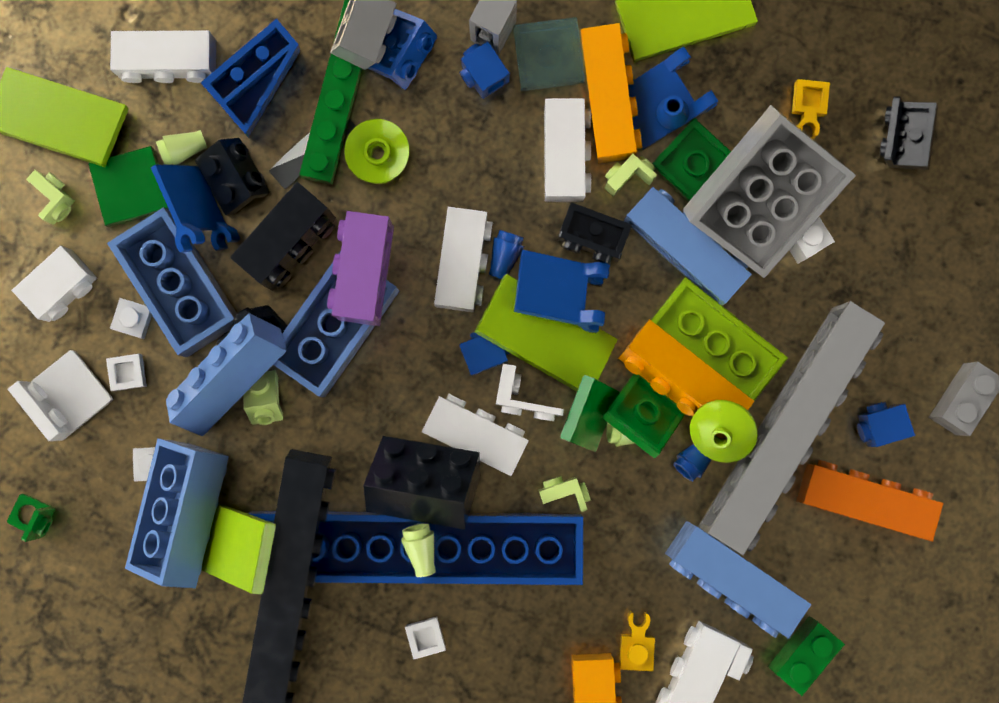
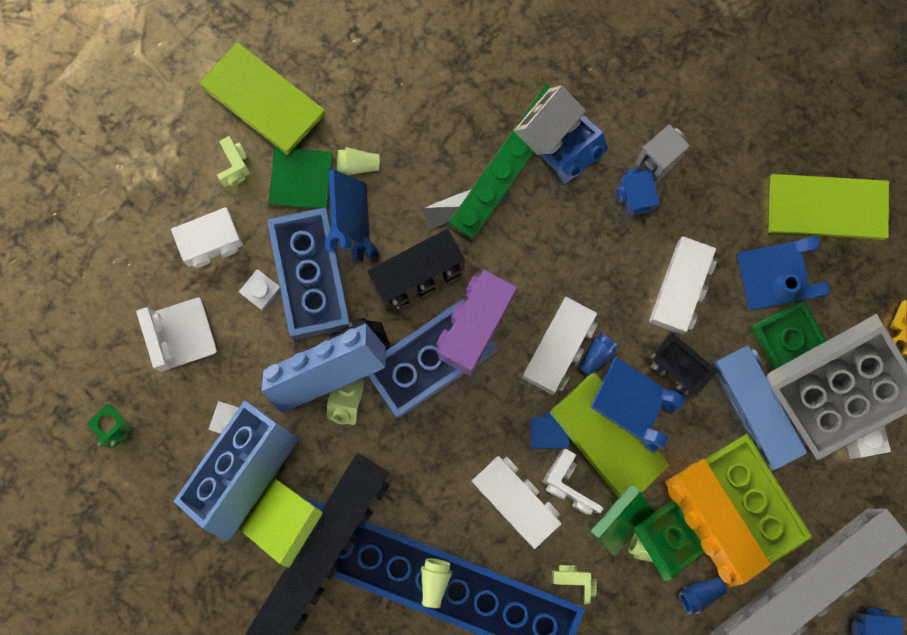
camera: 20 degrees right, 5 degrees down
white plate [106,354,147,391] -> none
white brick [110,30,216,83] -> none
black bracket [195,138,270,216] -> none
blue wedge [201,18,300,138] -> none
lime dish [344,119,410,184] -> none
black brick [363,436,480,529] -> none
clear light blue tile [513,17,585,91] -> none
light orange brick [580,23,642,164] -> none
yellowish green bracket [604,154,657,197] -> none
lime dish [690,400,758,463] -> none

